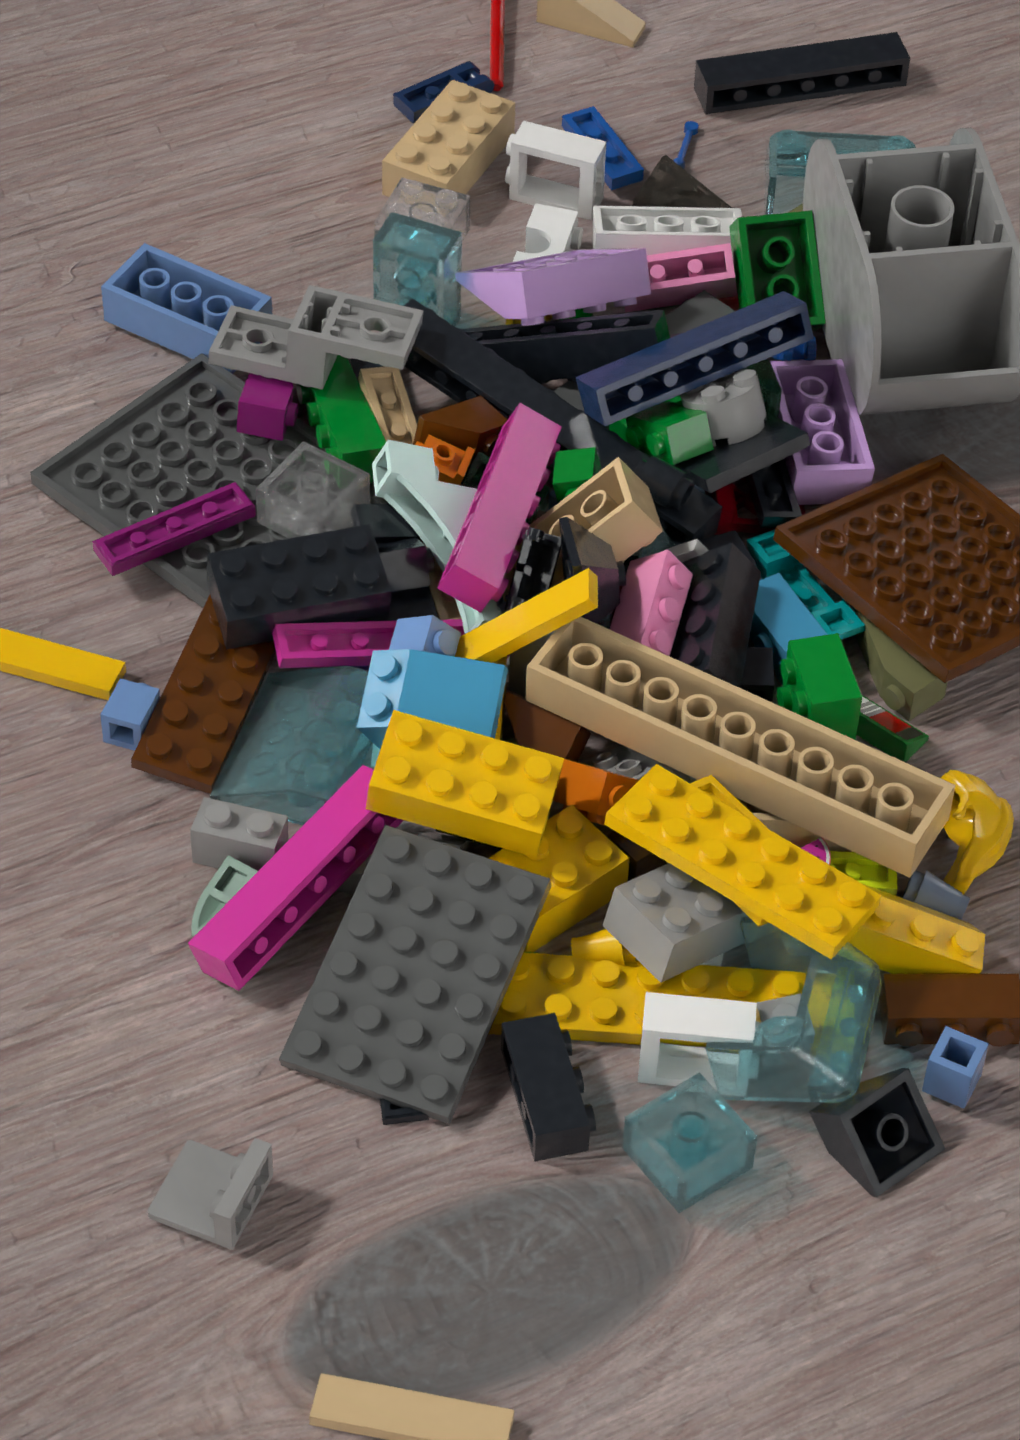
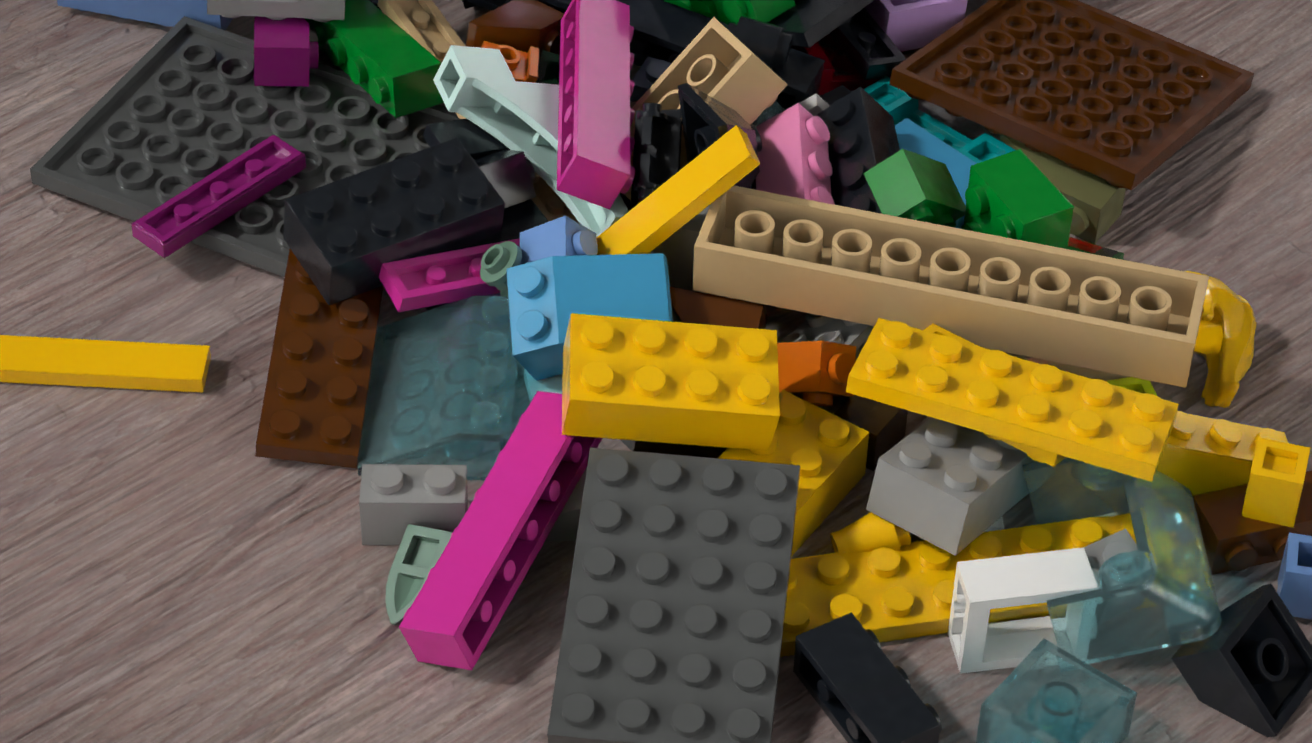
camera: 15 degrees left, 5 degrees down
medium blue brick [100,678,160,751] -> none
clear brick [256,441,370,538] -> none
green brick [552,447,602,503] -> none
sand blue cone [902,870,970,920] -> none
none -> sand green plate [480,241,522,300]
none -> green brick [863,148,966,227]
none -> yellow panel [1242,437,1311,528]

